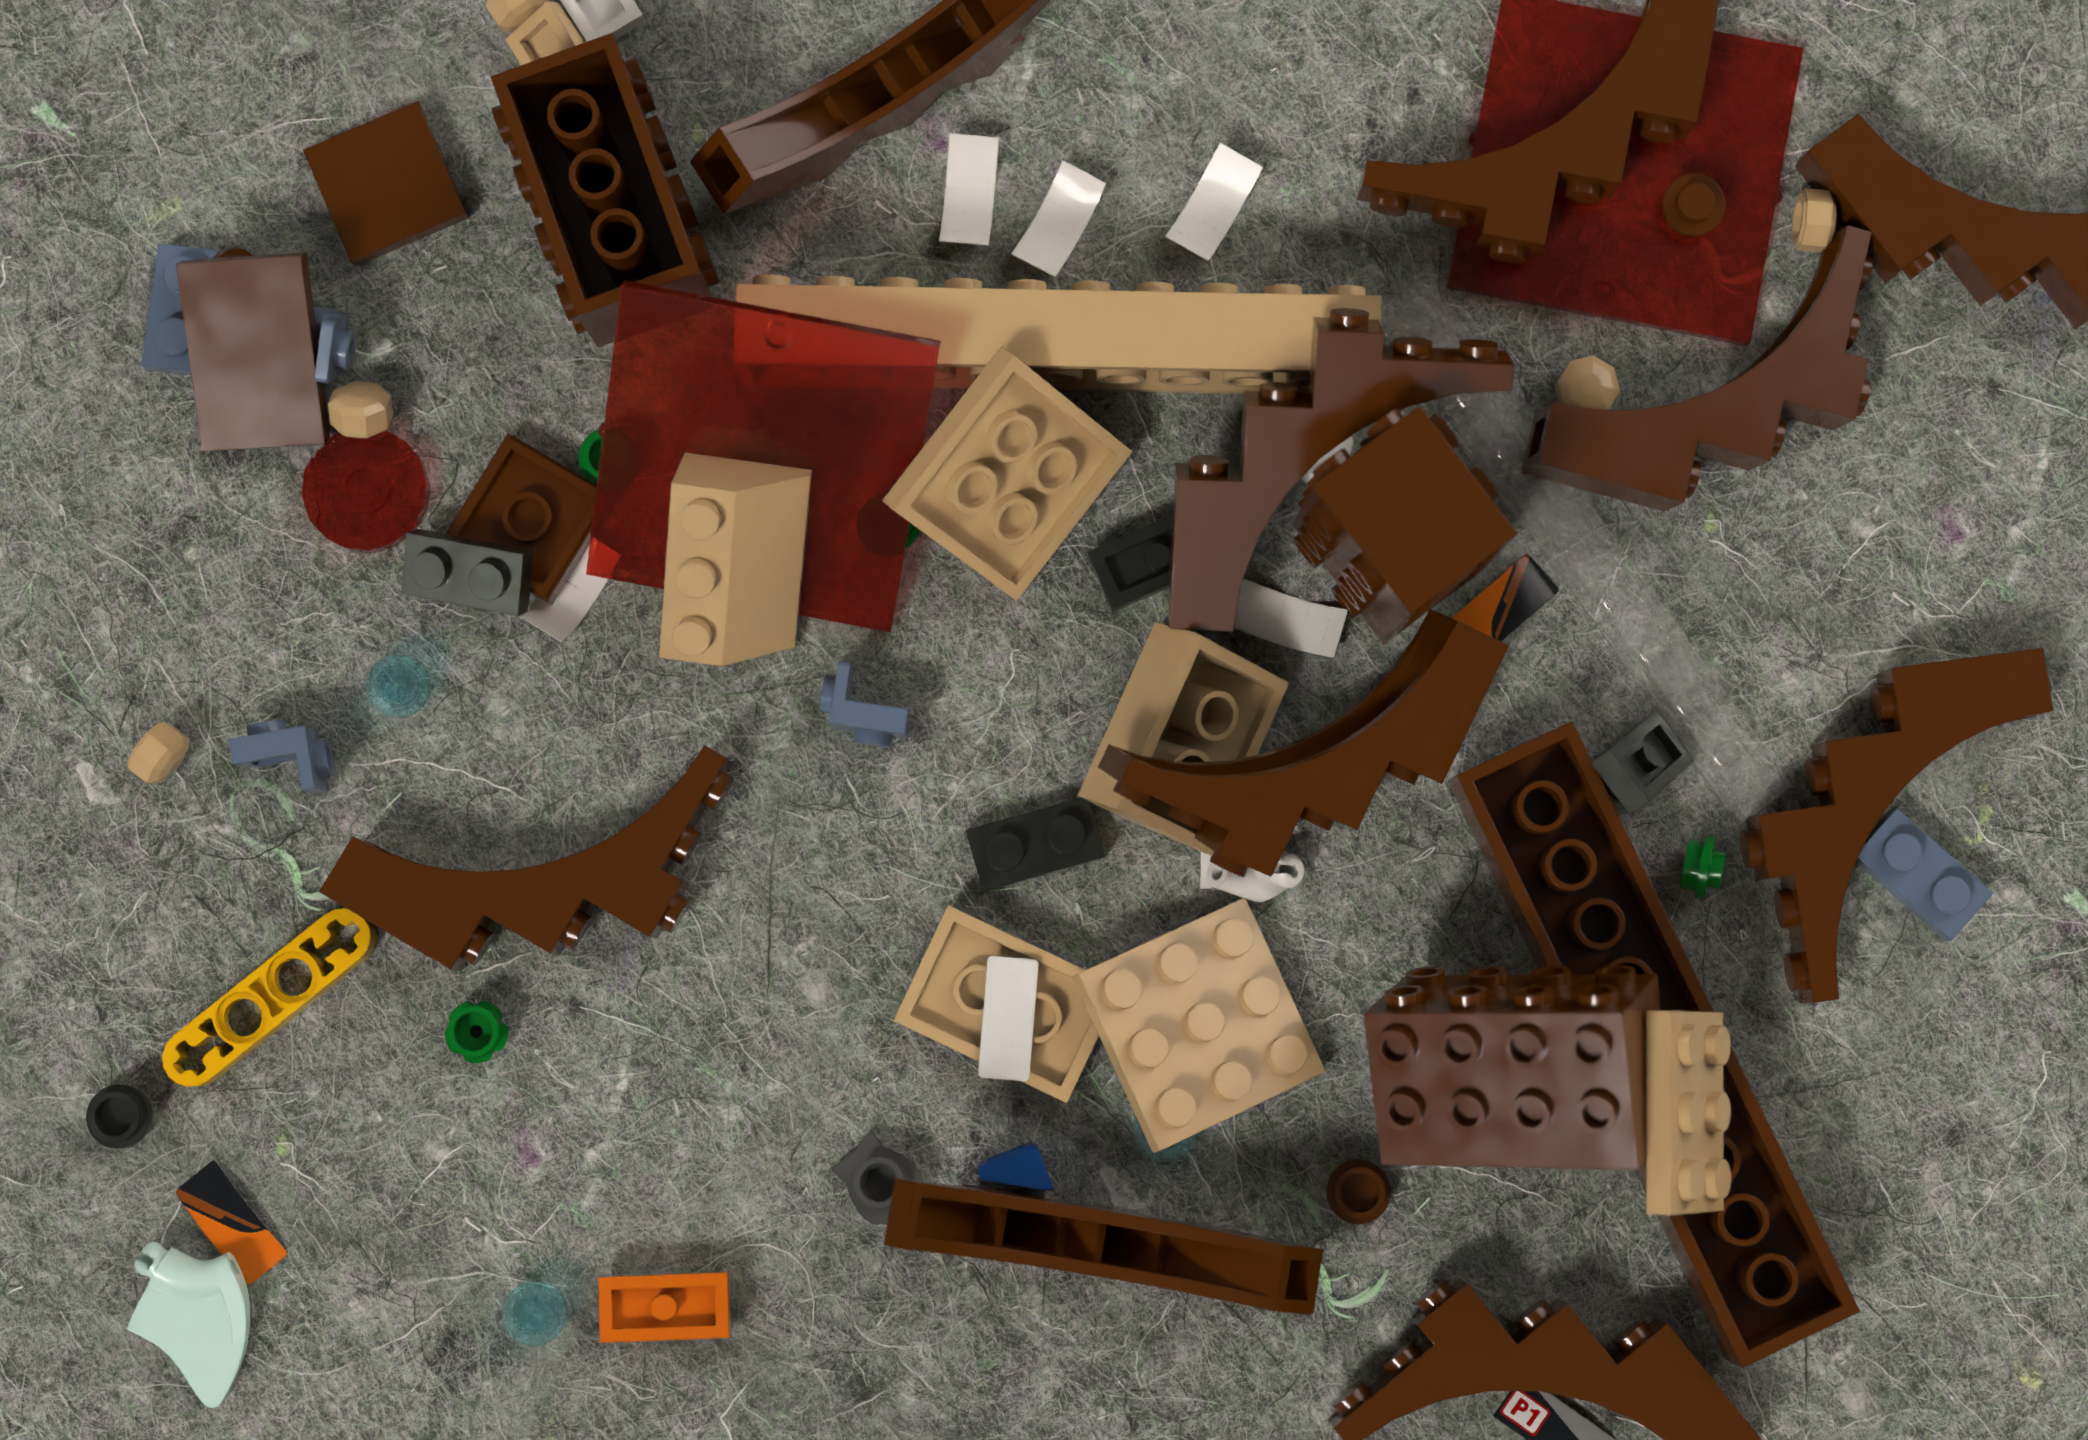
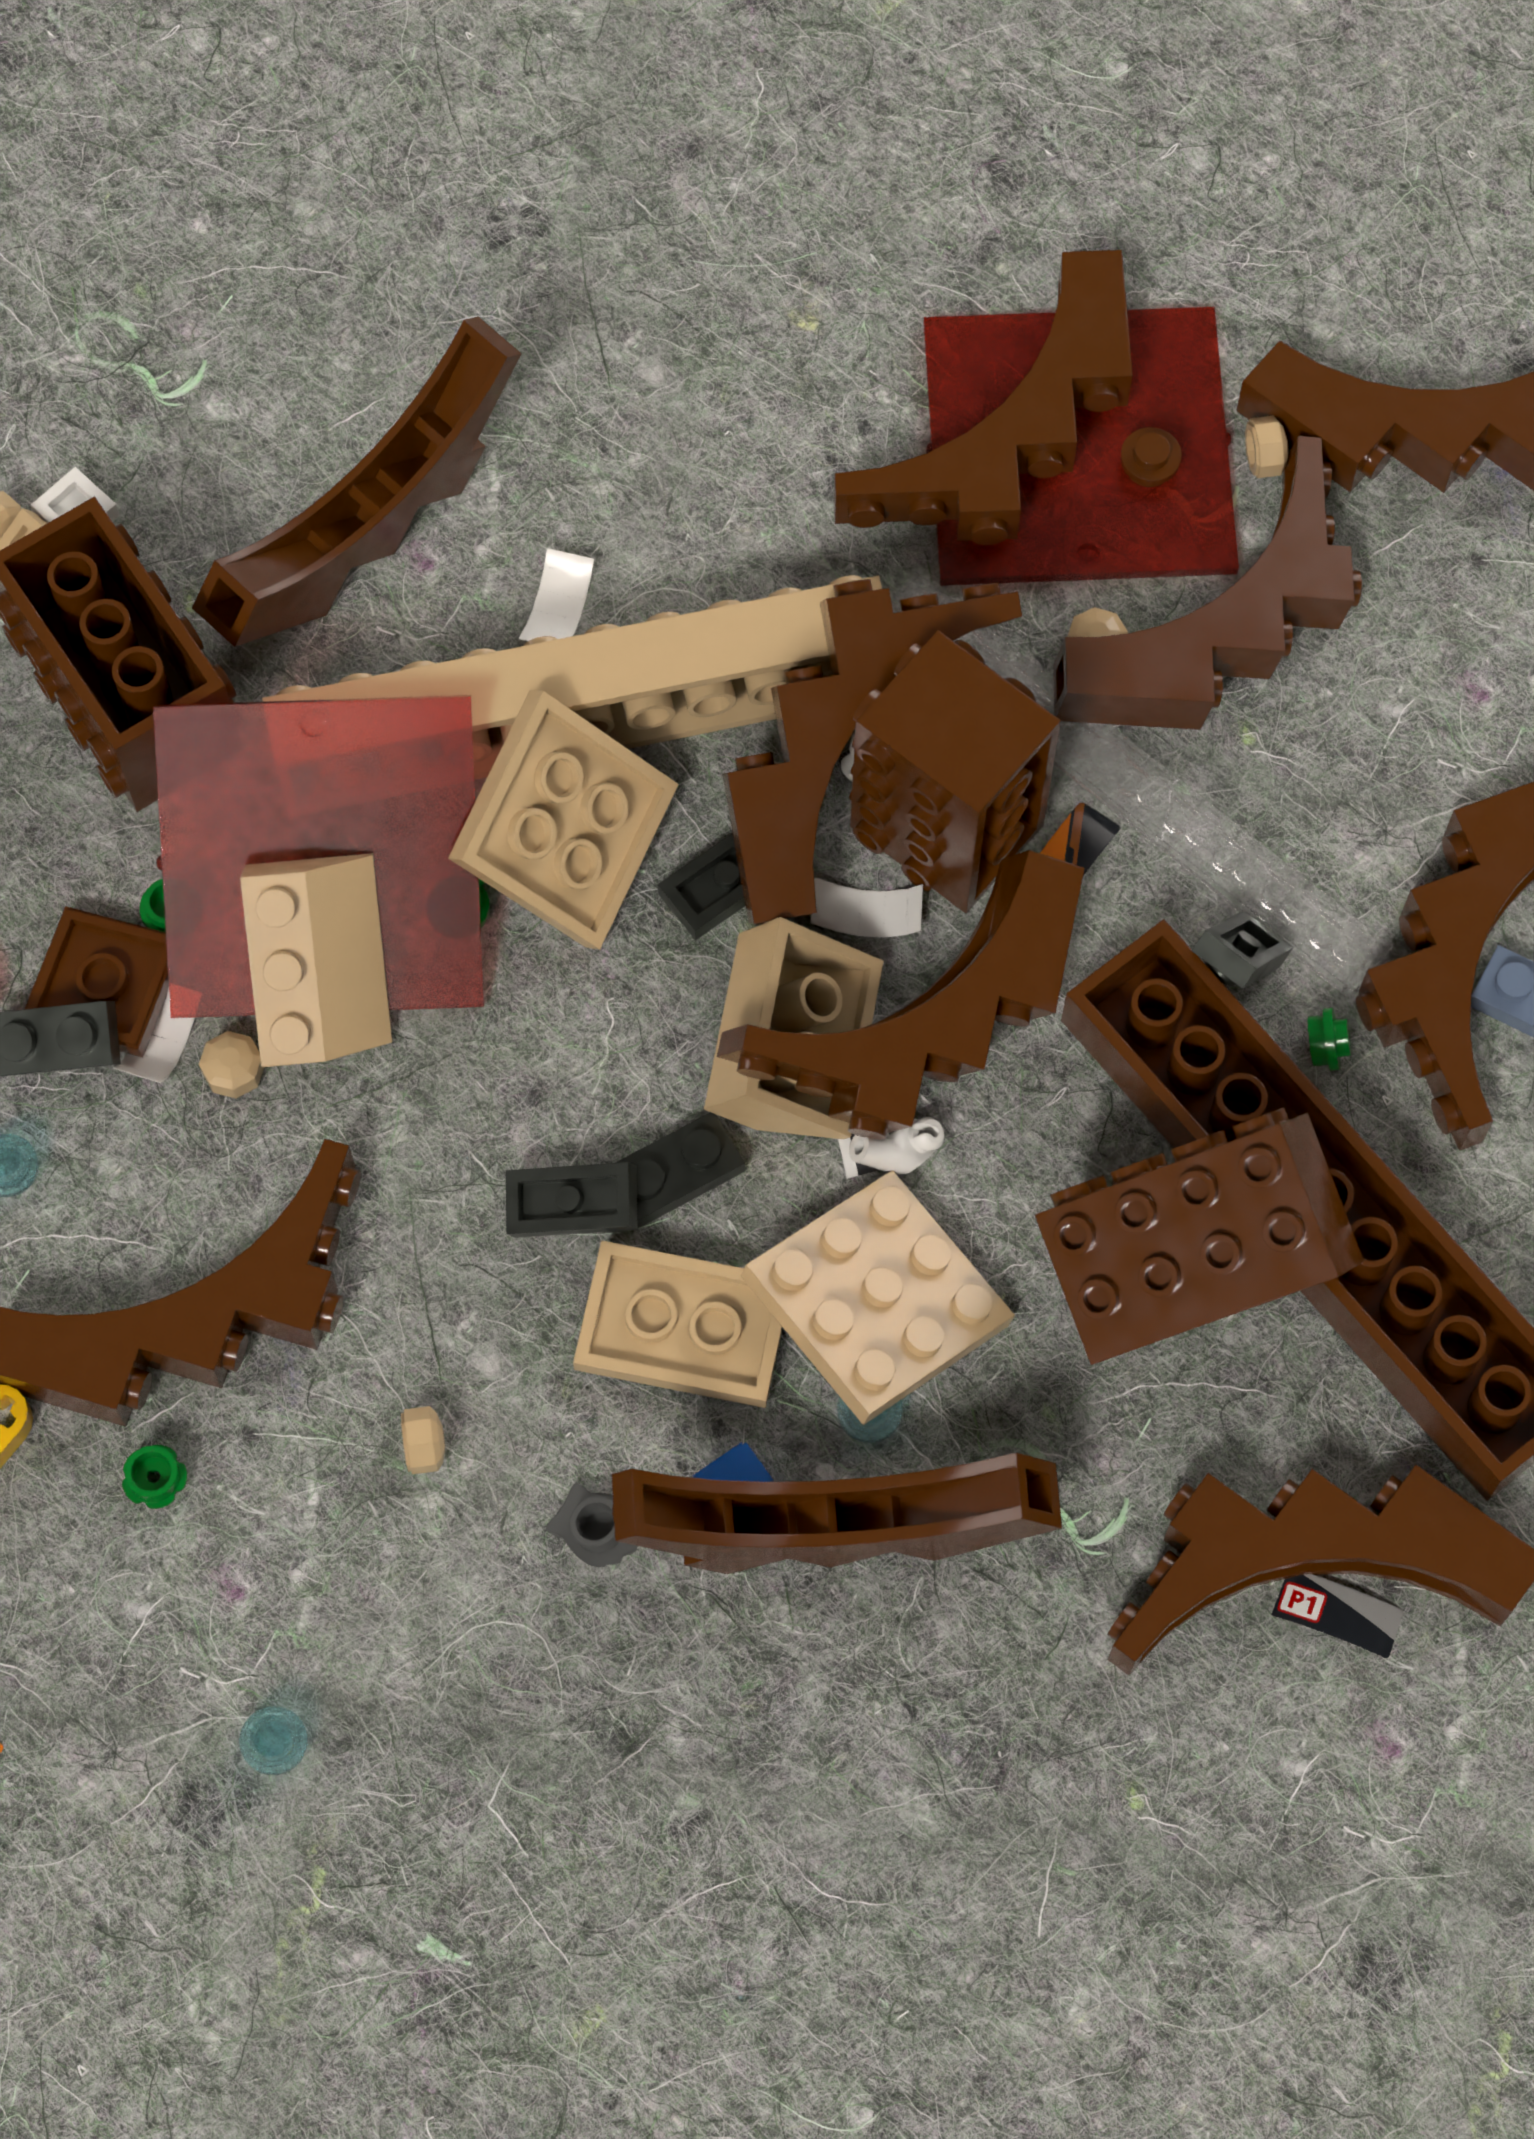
camera: 15 degrees left, 15 degrees down
orange plate [598,1271,731,1343] -> none
sand blue bracket [820,661,911,748] -> none
white sticker [939,133,999,246] -> none
white sticker [978,956,1039,1081] -> none
white sticker [1165,142,1263,261] -> none
reddish brown plate [1326,1159,1391,1224] -> none
tan plate [1646,1011,1731,1215] -> none
none -> tan tile [199,1031,264,1099]
none -> tan tile [401,1406,445,1475]
none -> pearl dark grey plate [506,1162,638,1238]

